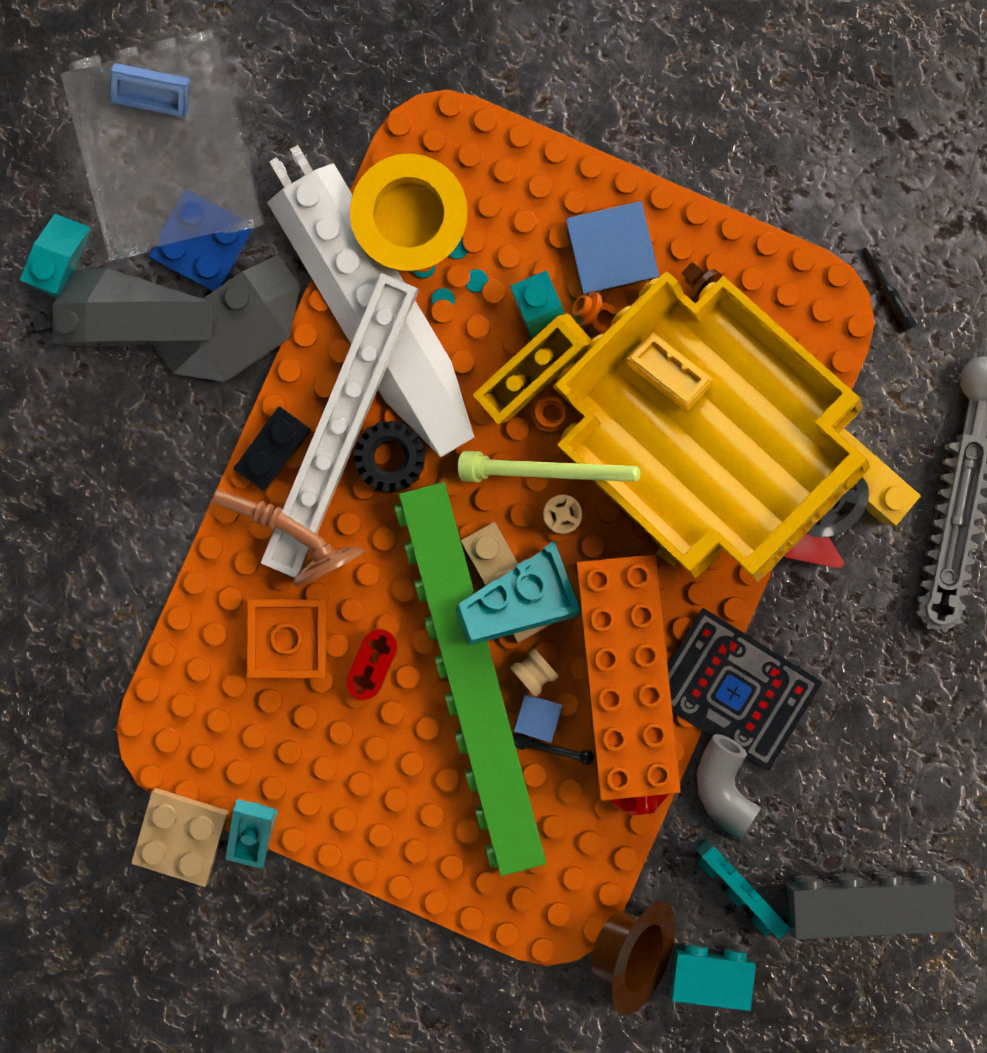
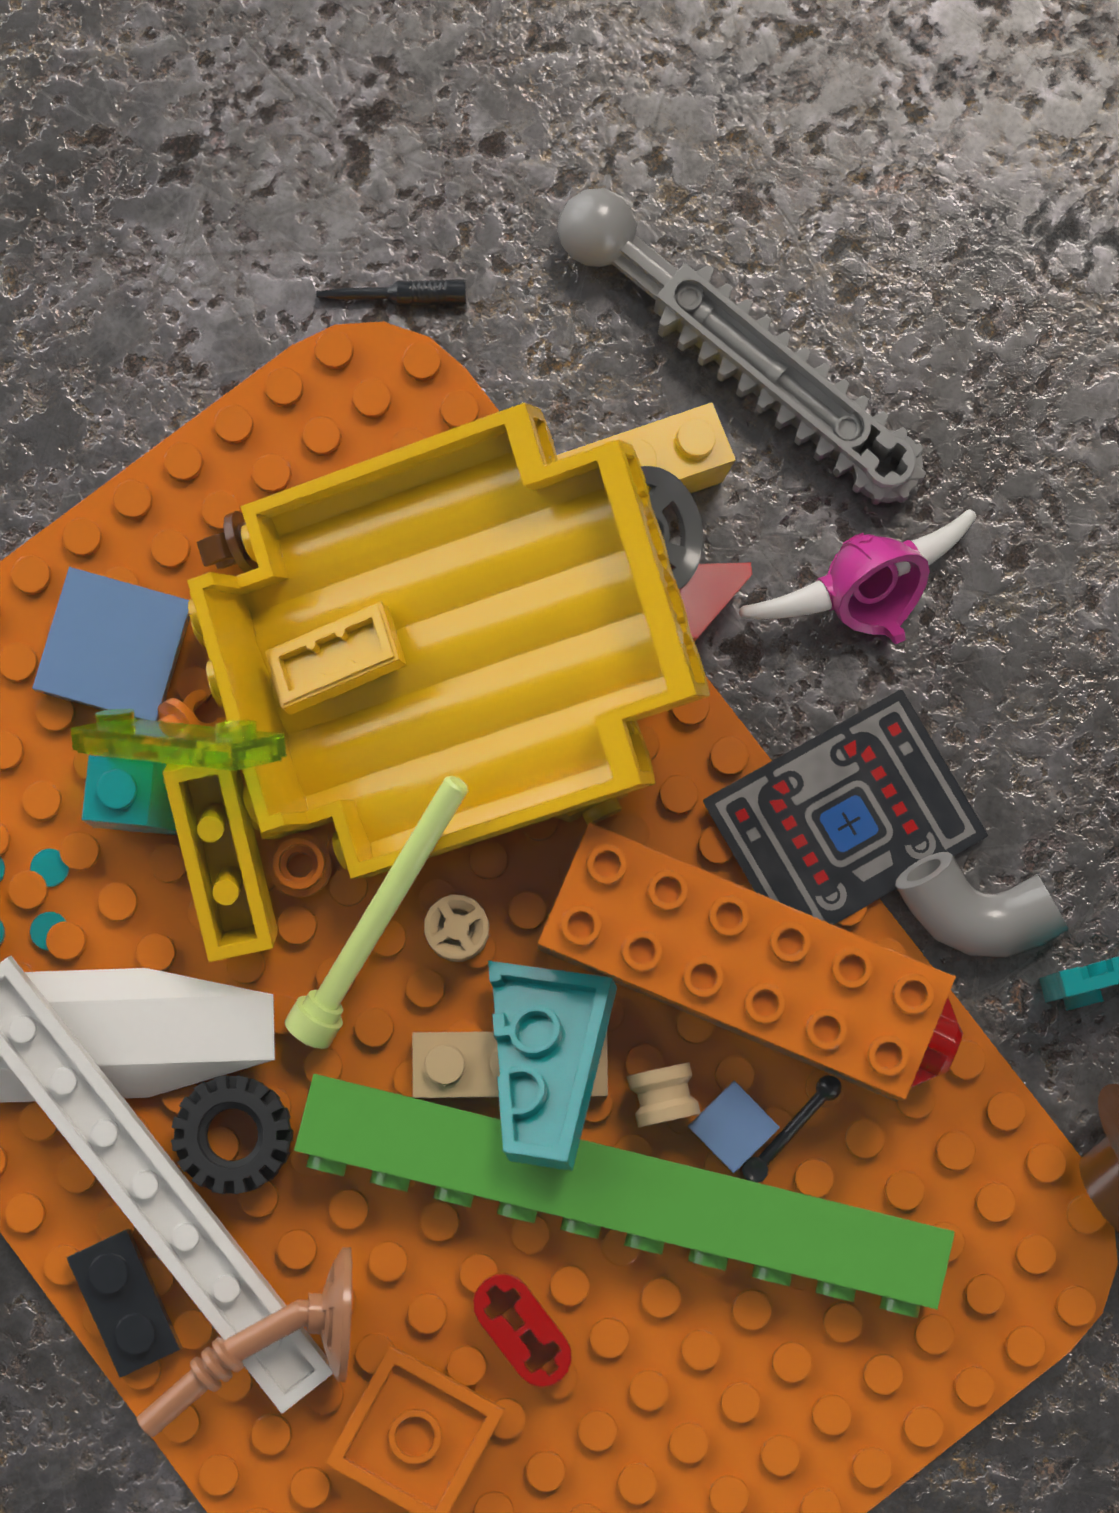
camera: 65 degrees left, 5 degrees down
none -> clear neon green plate [71,709,286,771]
none -> dark pink helmet [739,510,976,644]

